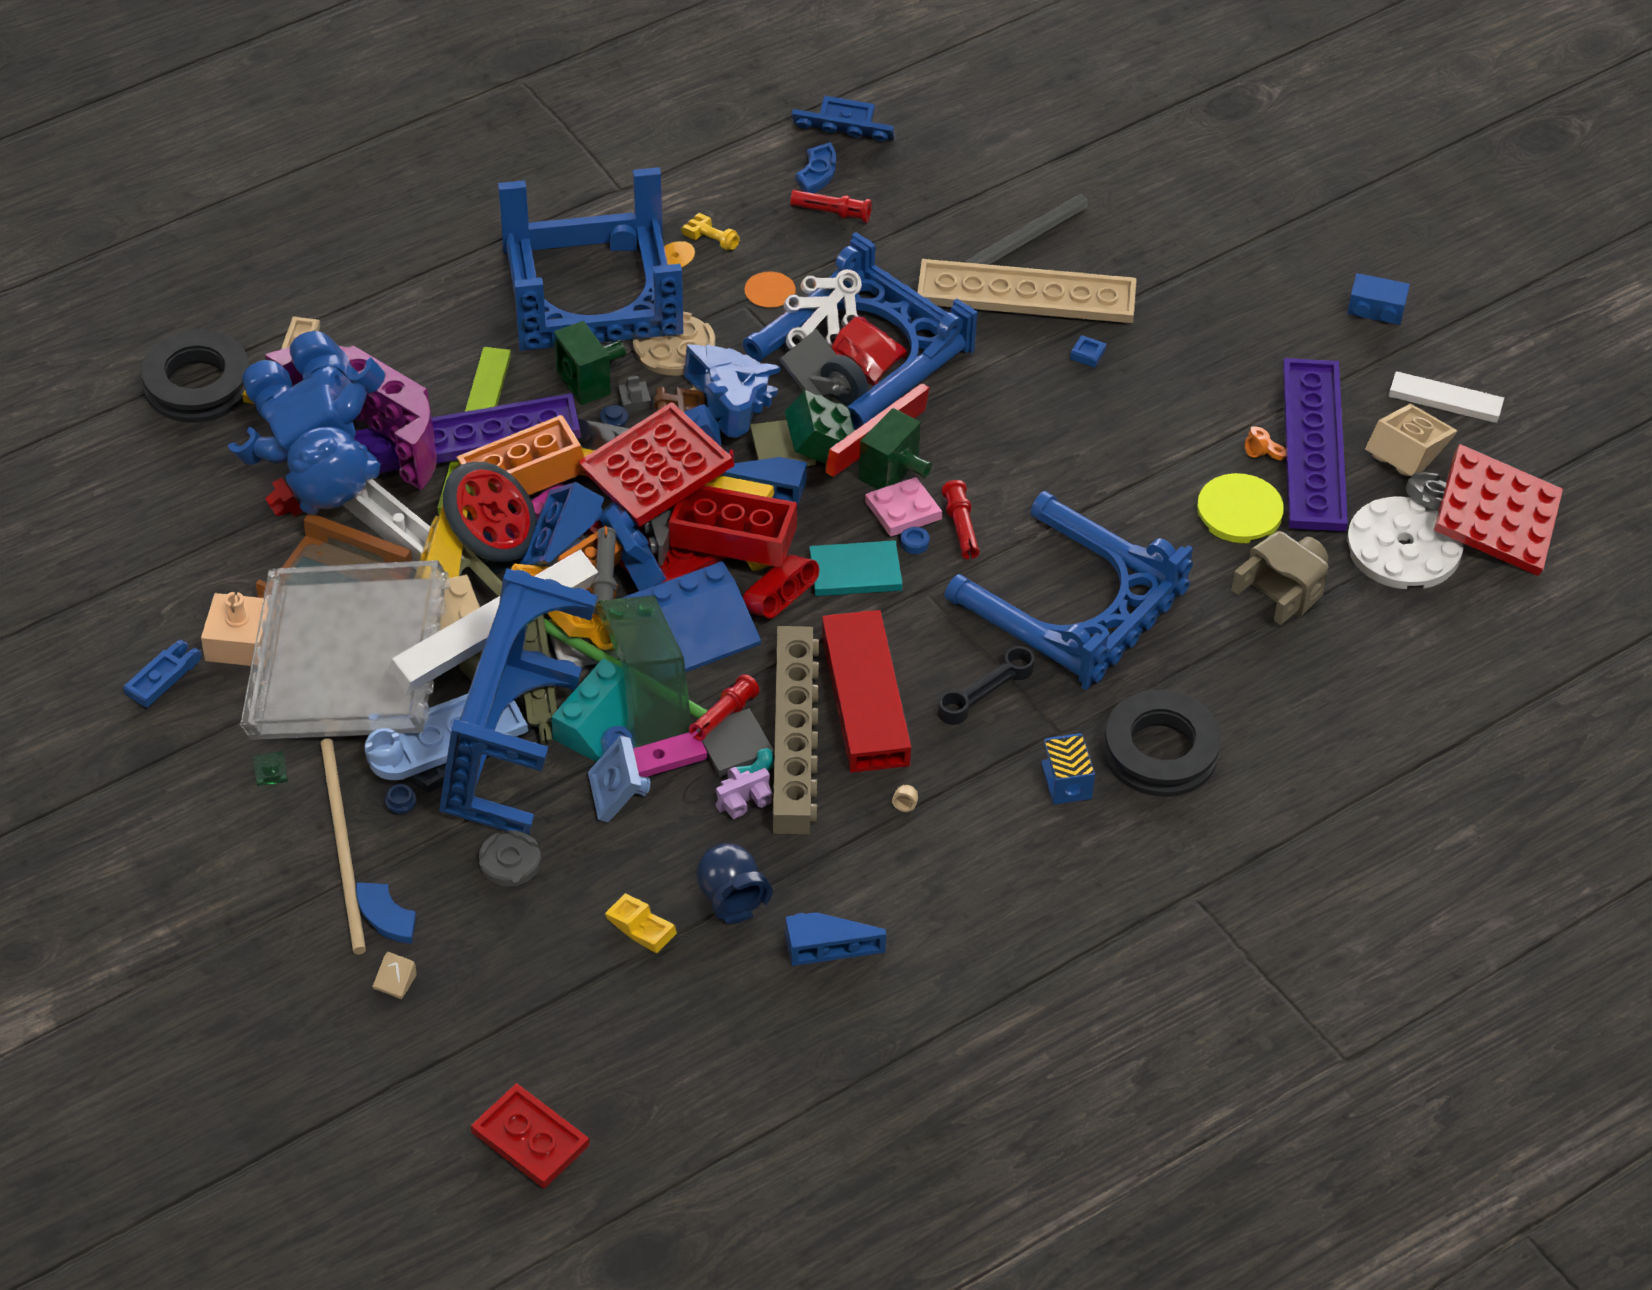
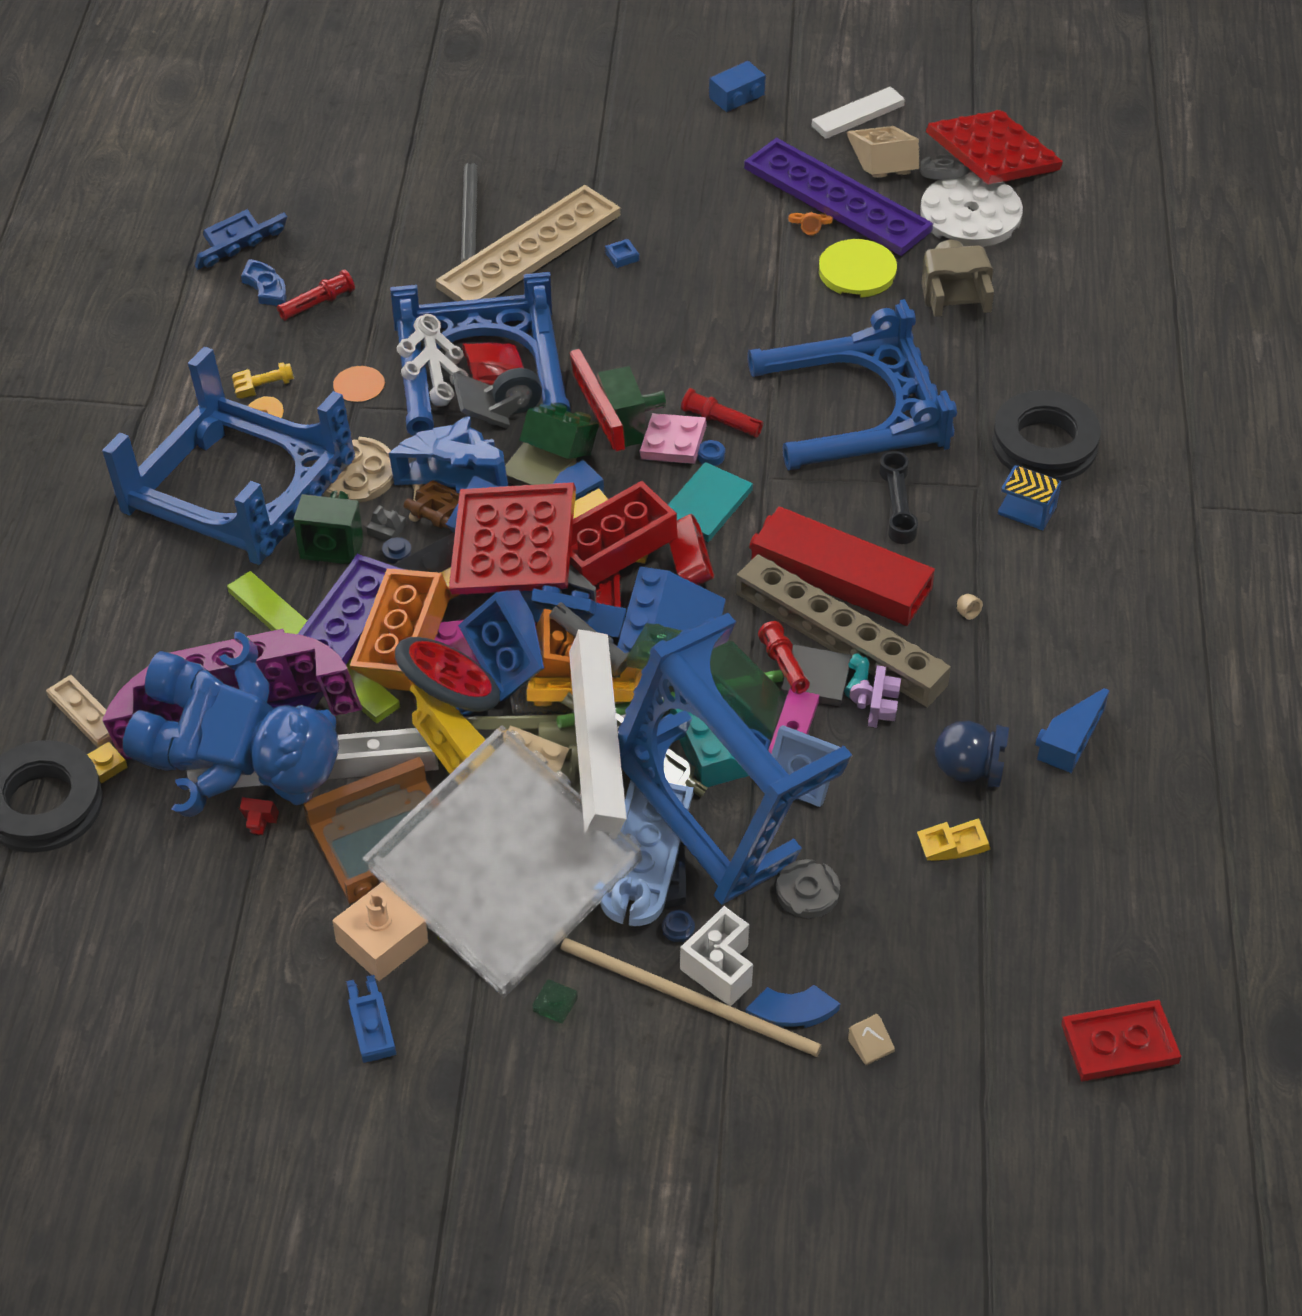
camera: 50 degrees left, 0 degrees up
none -> white brick [680,906,753,1006]

